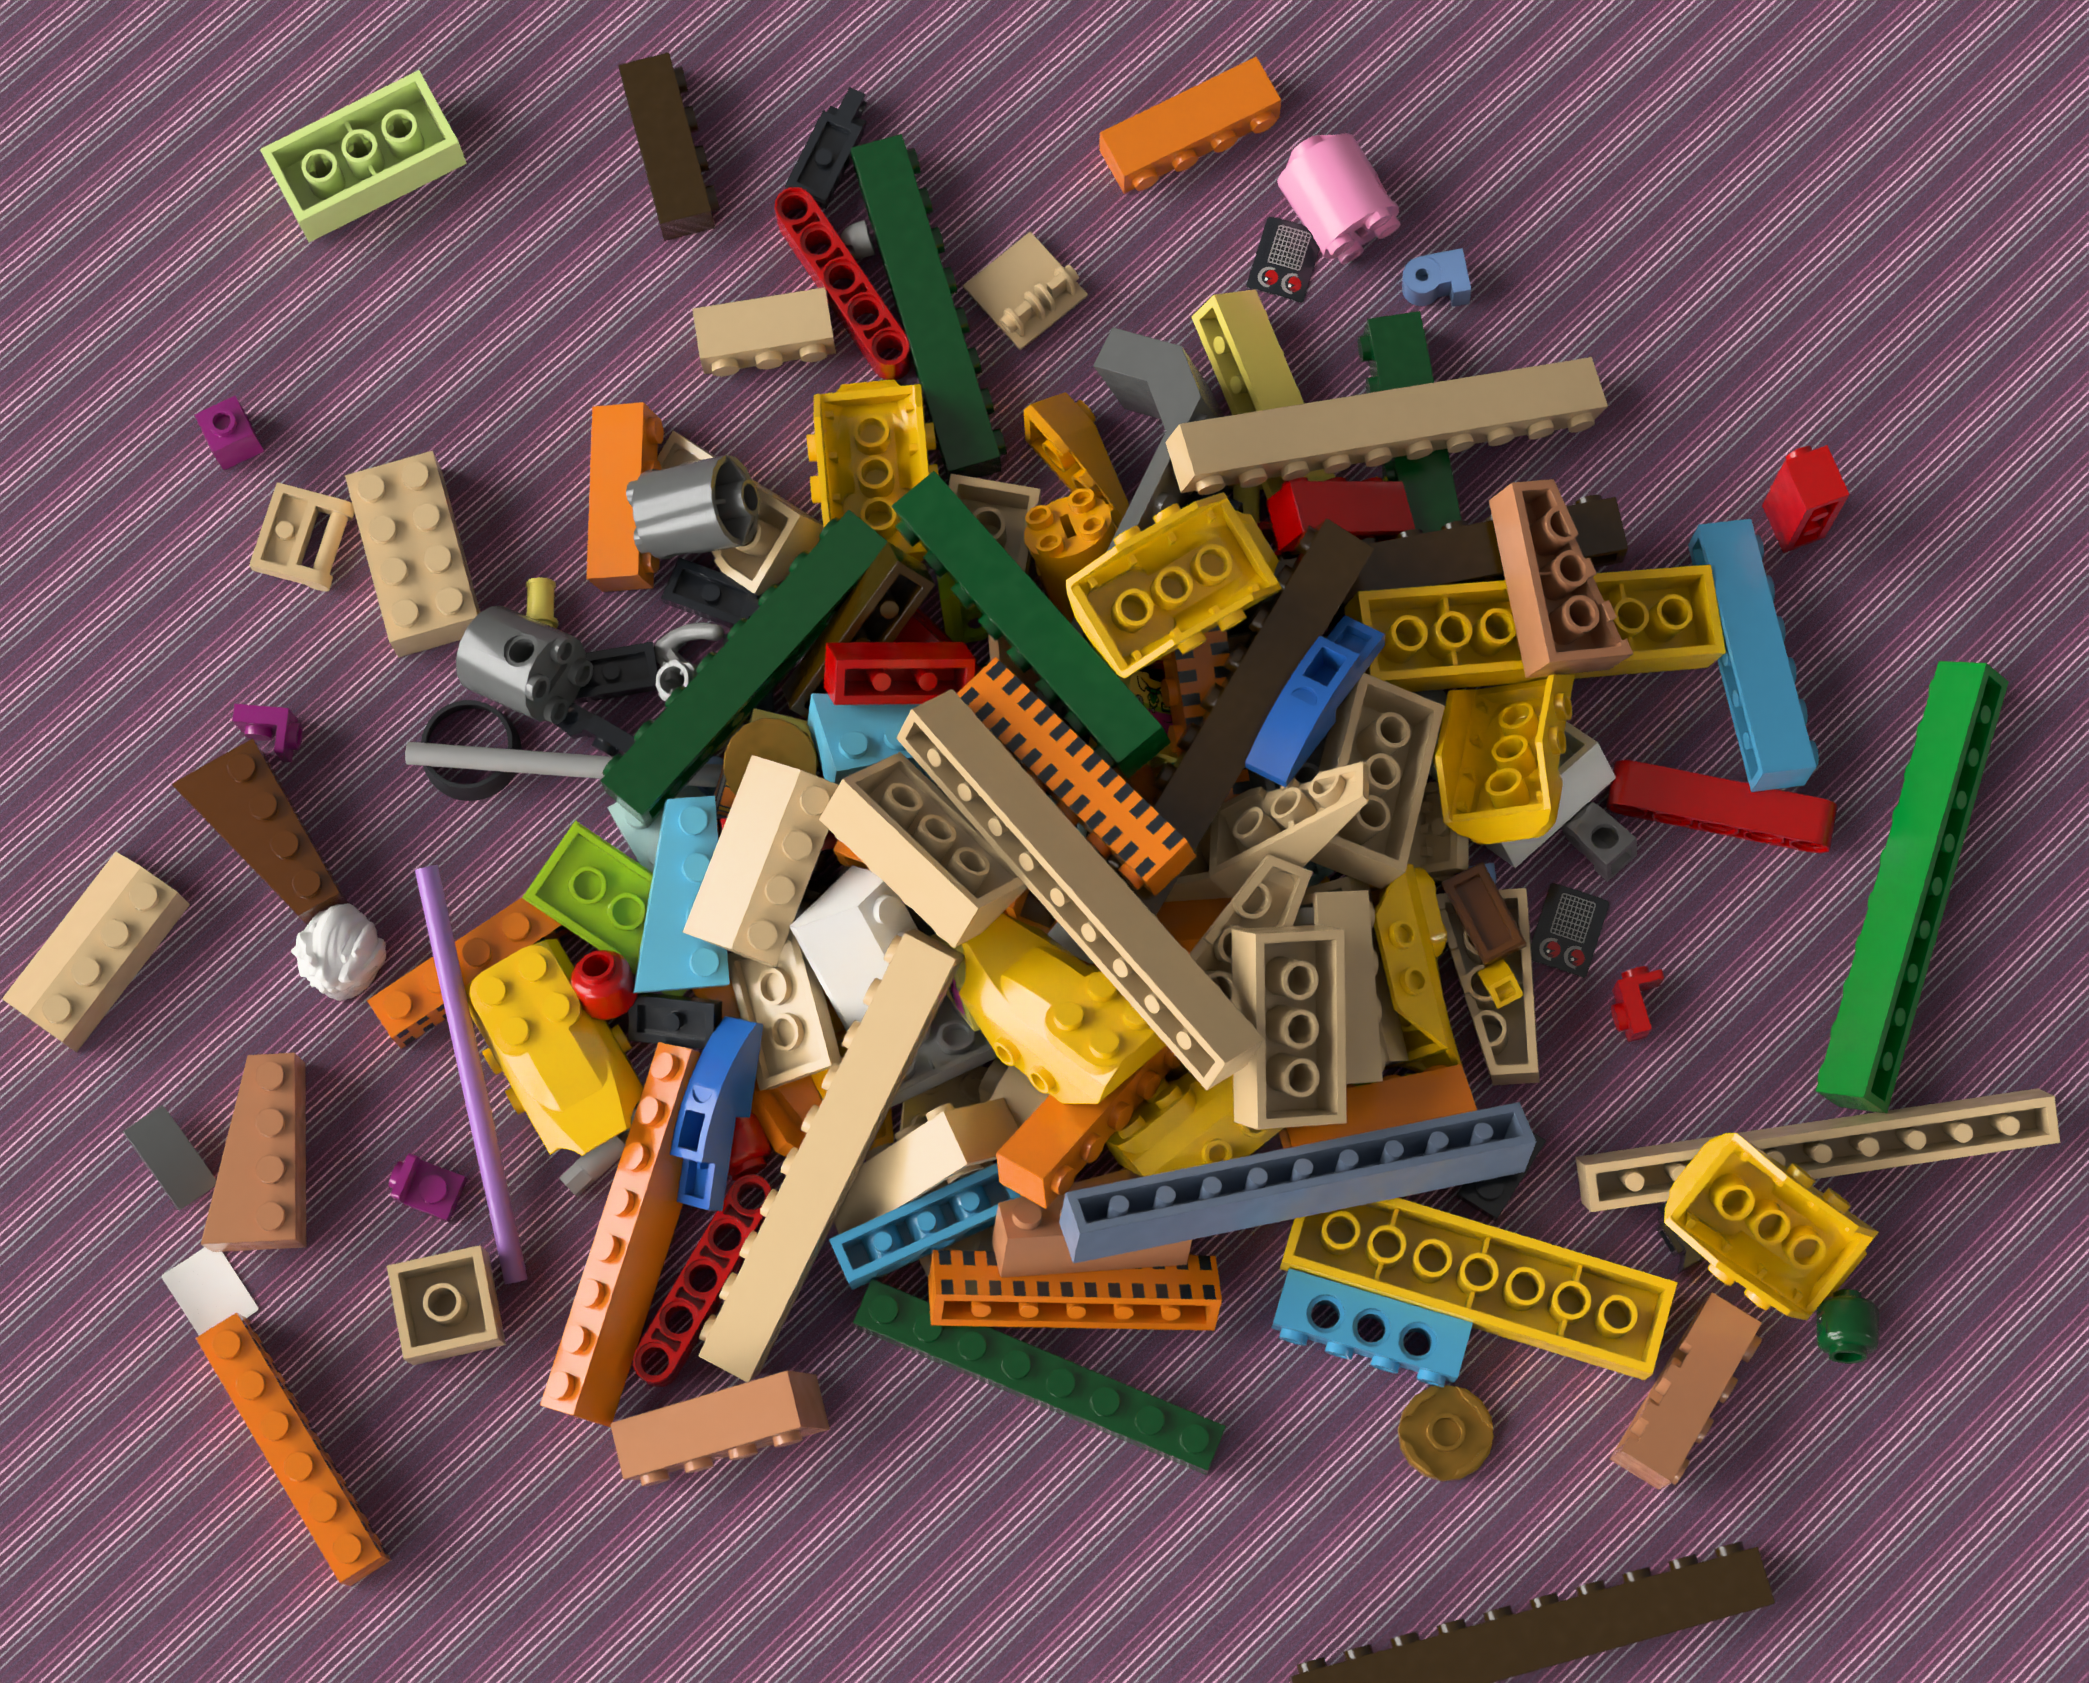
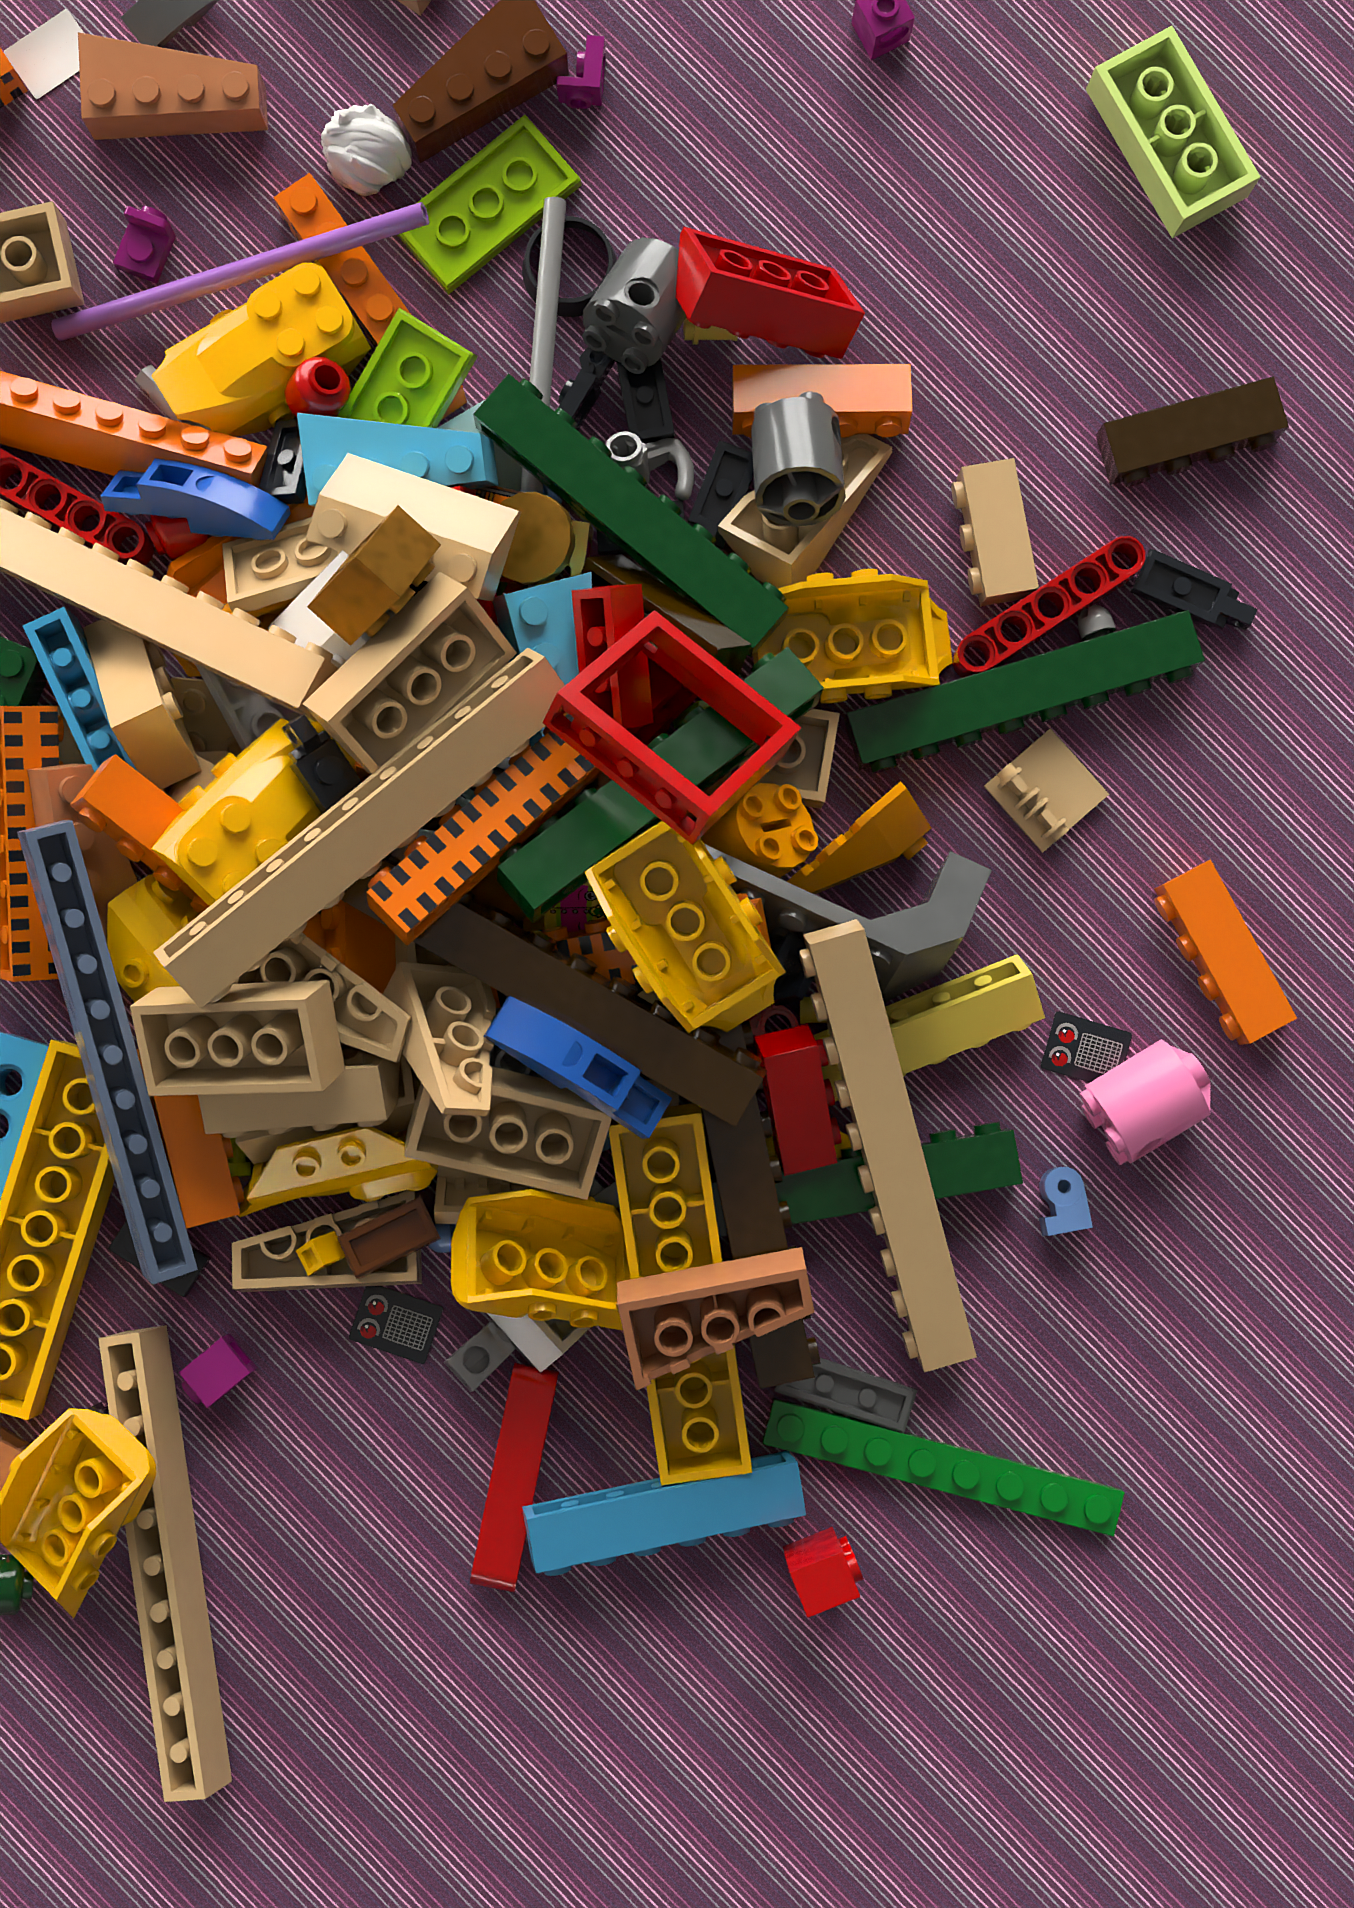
camera: 80 degrees right, 10 degrees up
tan plate [249,482,355,592] -> none
tan brick [345,451,480,657] -> none
red bracket [1611,966,1665,1042] -> none
green brick [1816,661,2009,1113] -> none
none -> magenta brick [179,1333,258,1408]
none -> black hinge [281,714,362,815]
none -> pearl gold brick [307,505,441,646]
none -> lime tile [397,115,582,295]
none -> red window [542,610,802,845]
none -> red slope [676,227,865,359]
none -> green plate [762,1398,1125,1537]
none -> dark grey tile [774,1357,917,1434]

